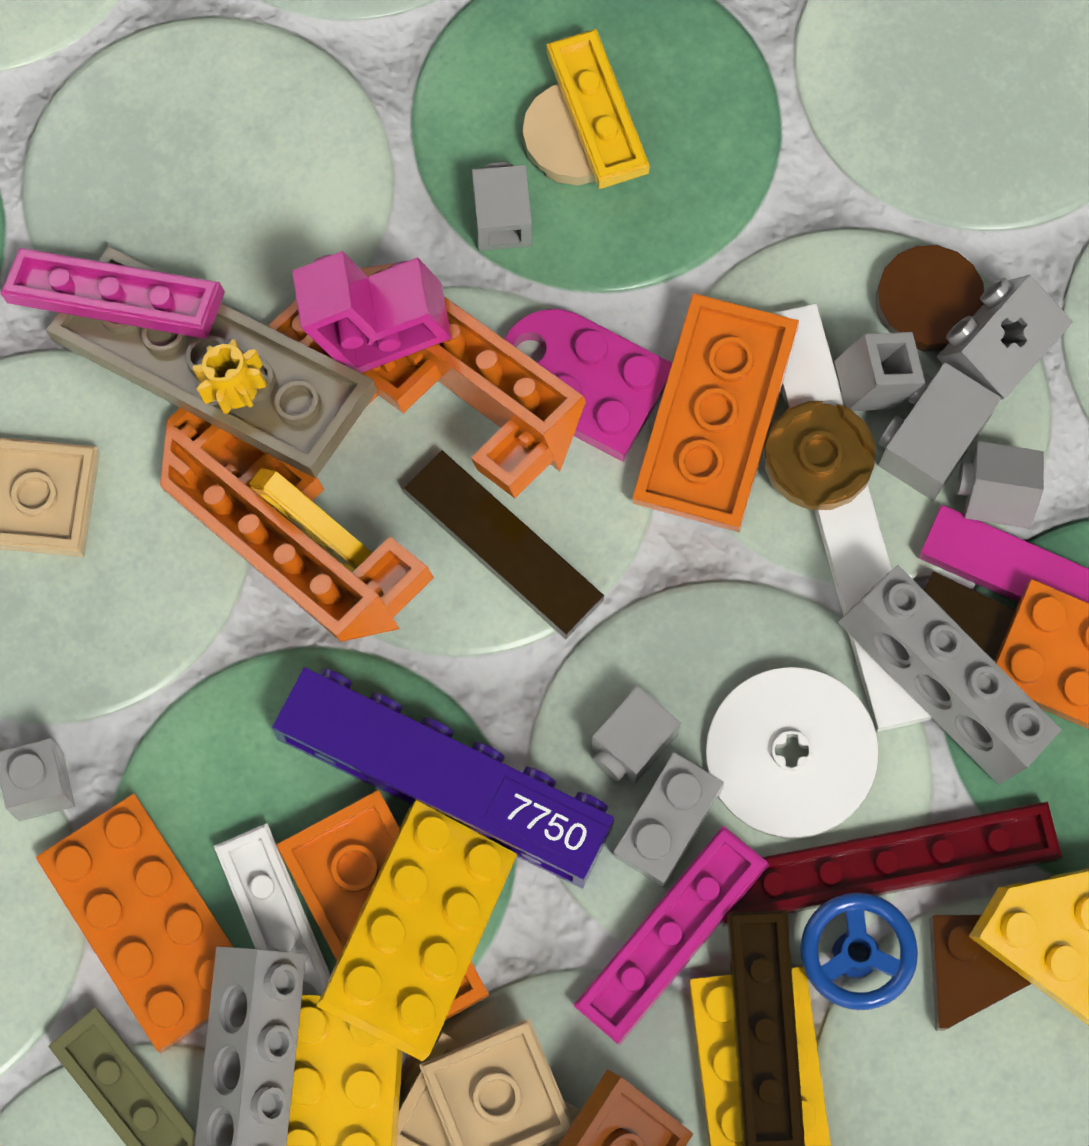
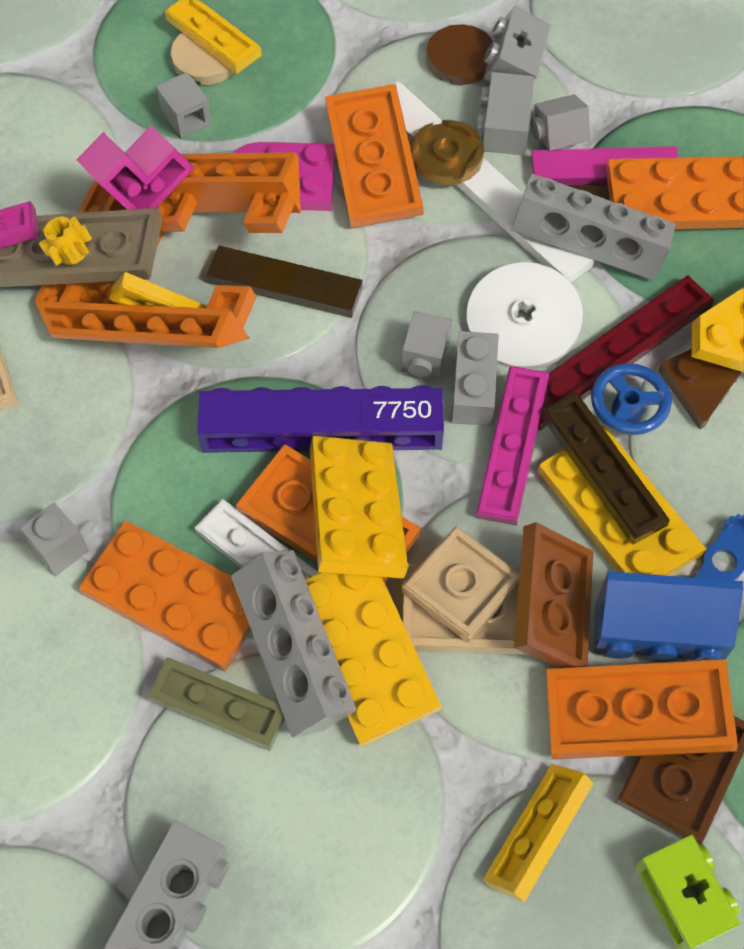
camera: 25 degrees left, 10 degrees down
light grey brick [834,332,925,411] -> none

